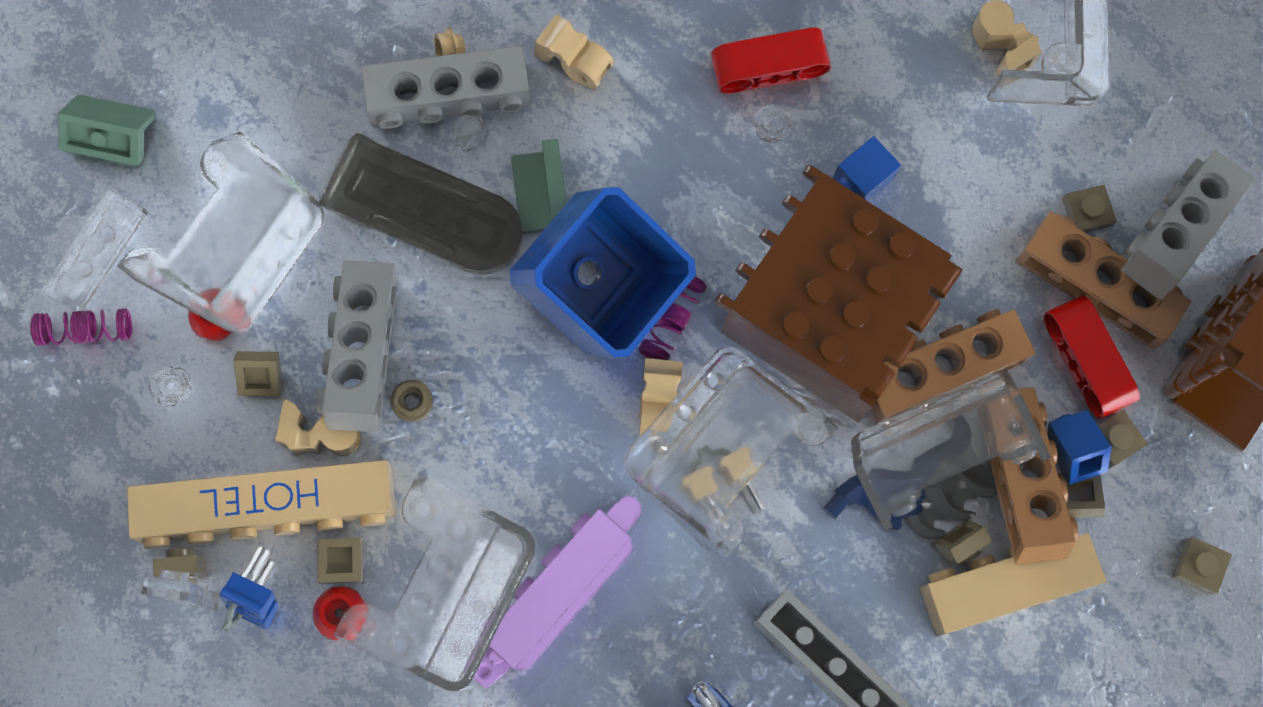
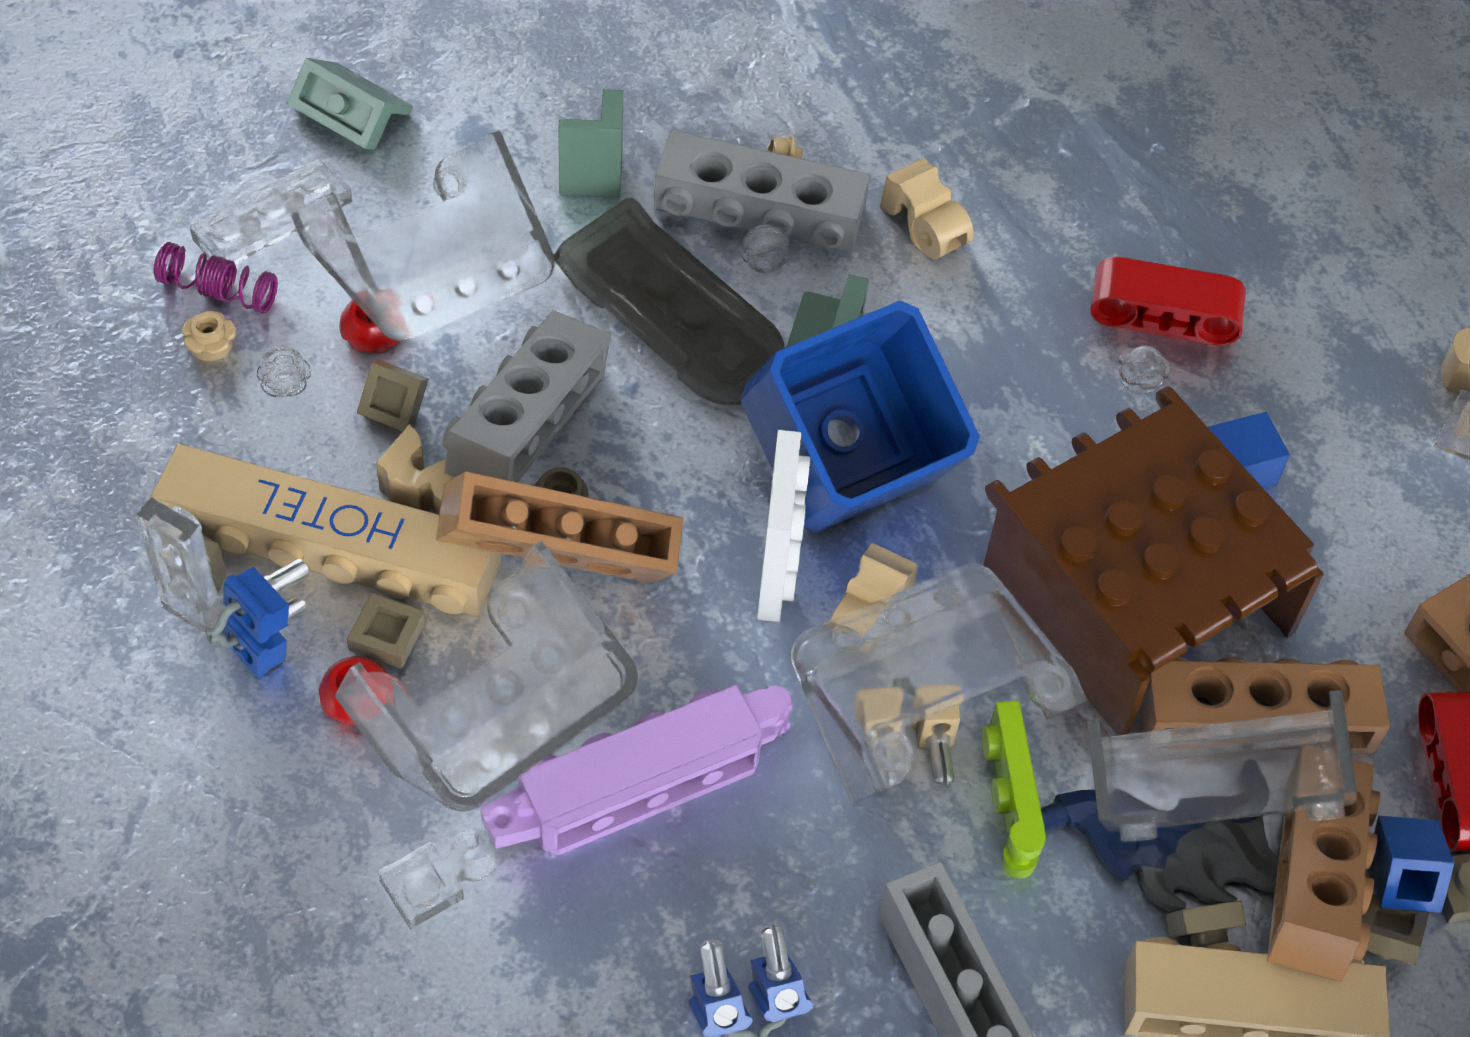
camera: 25 degrees right, 20 degrees down
magenta piece [638,276,707,360] -> none
none -> tan plate [182,311,236,361]
none -> medium nougat brick [436,471,683,584]
none -> sand green panel [558,89,624,198]
none -> white plate [757,430,810,622]
none -> lime plate [981,700,1046,879]

